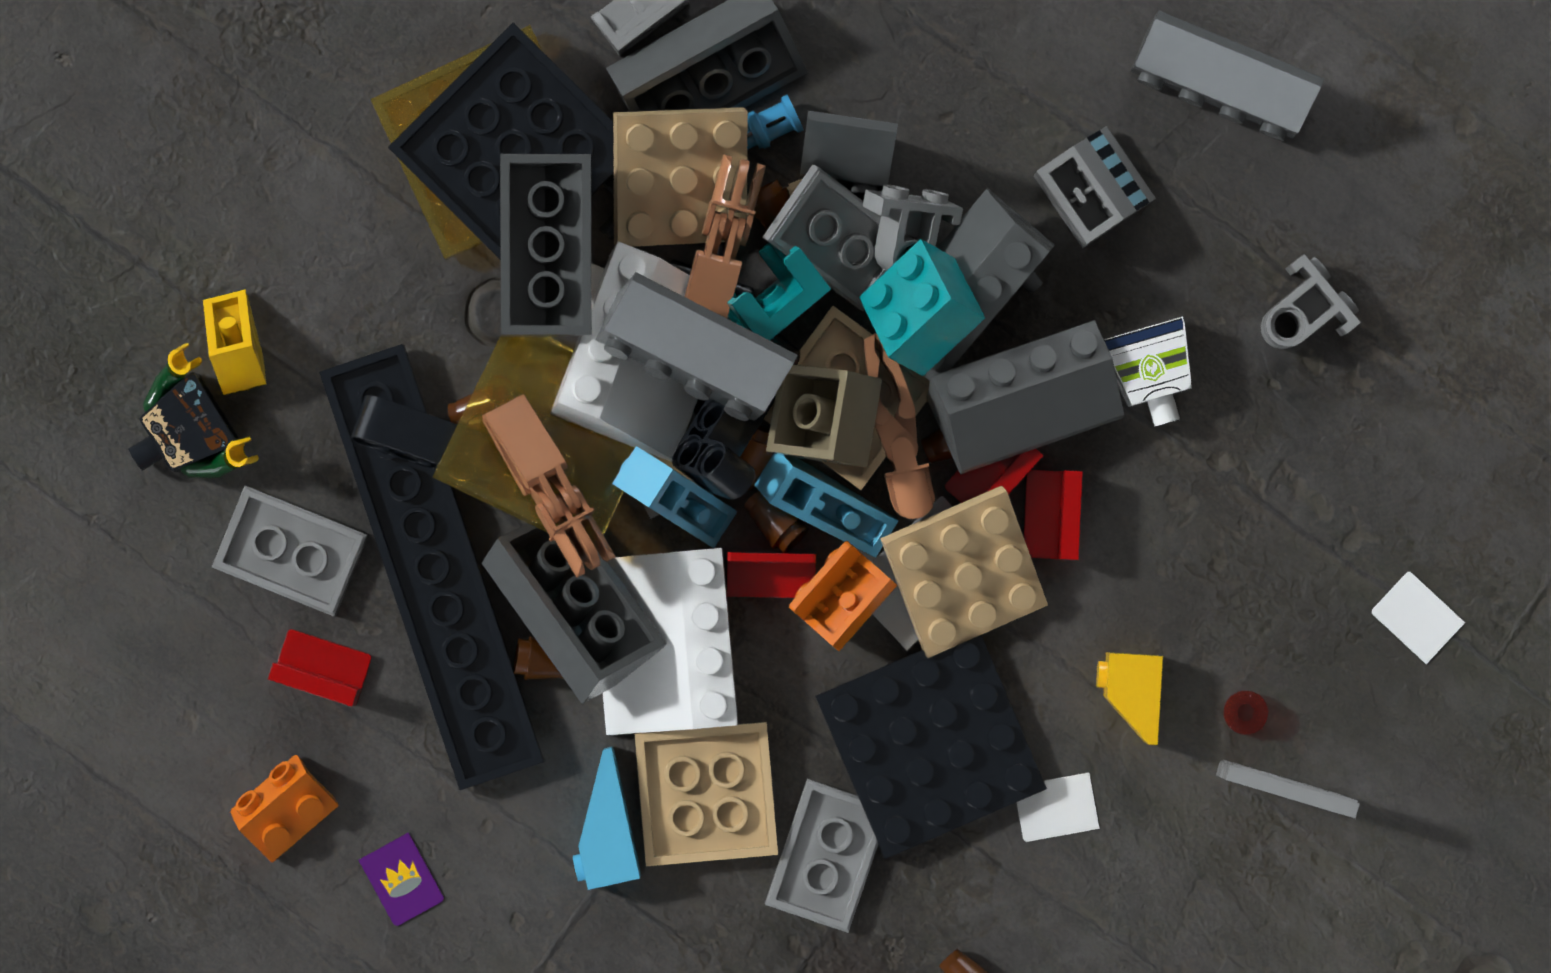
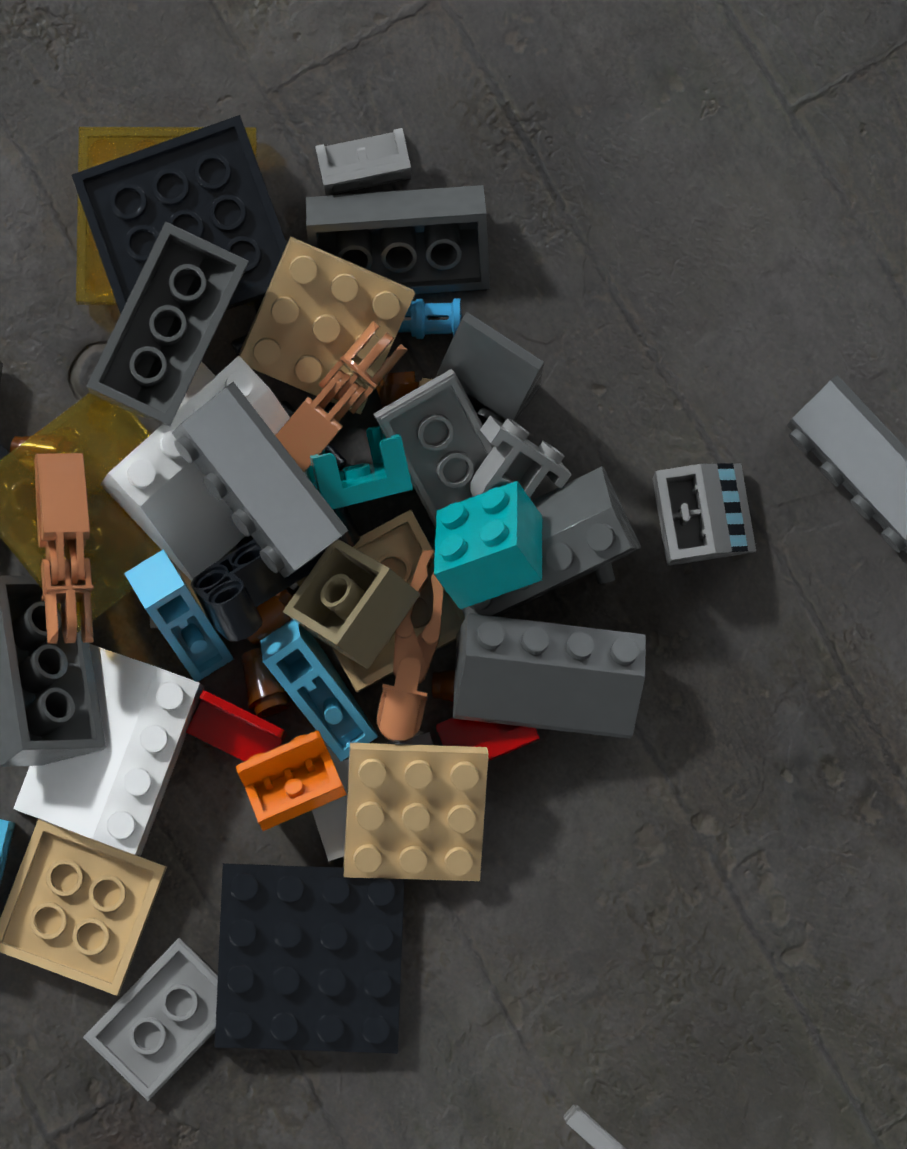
camera: 25 degrees right, 5 degrees down
white sticker [1017,773,1100,842] -> none
red panel [1023,470,1083,560] -> none
yellow slope [1096,652,1163,745] -> none
white torso [1104,317,1191,426] -> none
clear red plate [1223,690,1268,735] -> none
light grey pin [1261,254,1361,349] -> none
white sticker [1372,572,1465,664] -> none

